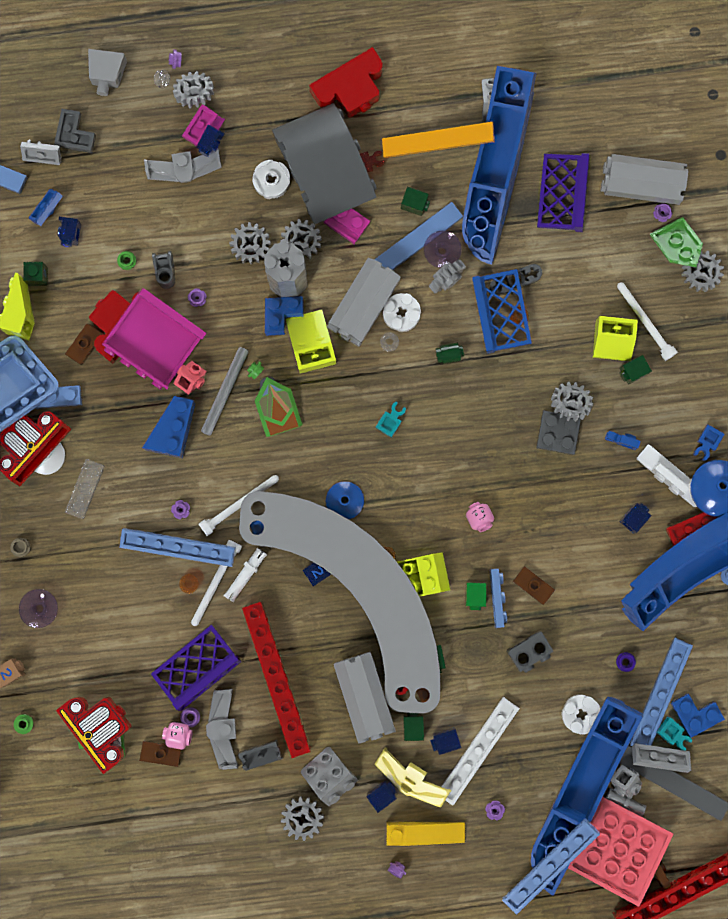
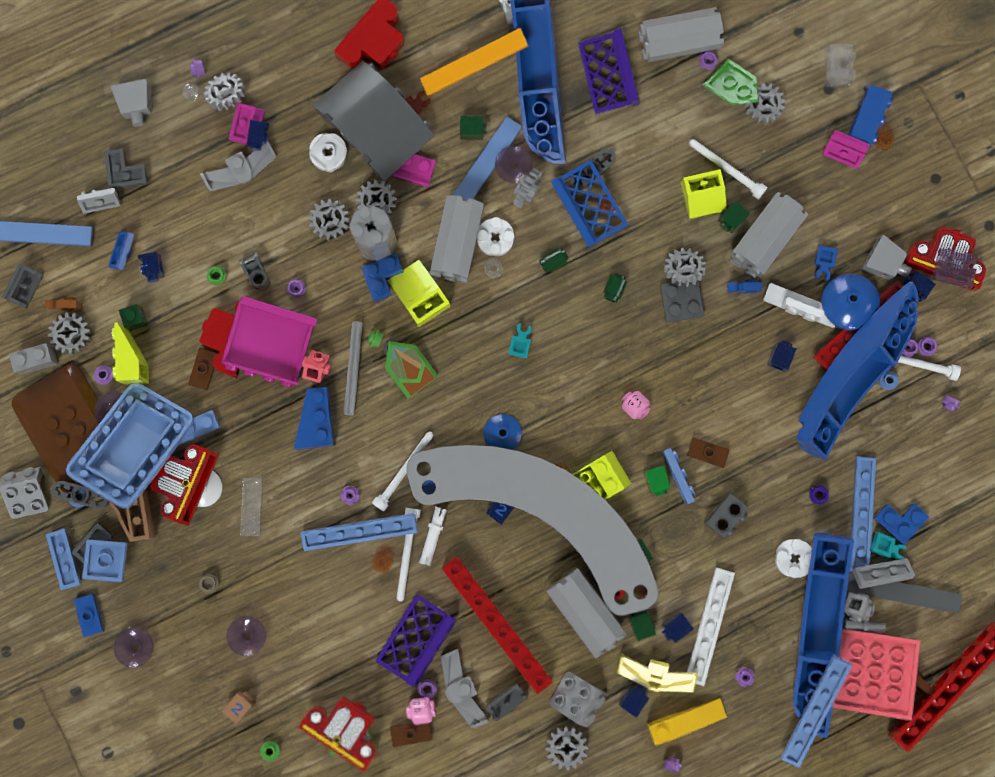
camera: 20 degrees left, 0 degrees up
none -> dark green brick [603,273,628,303]
none -> light grey brick [730,192,808,279]

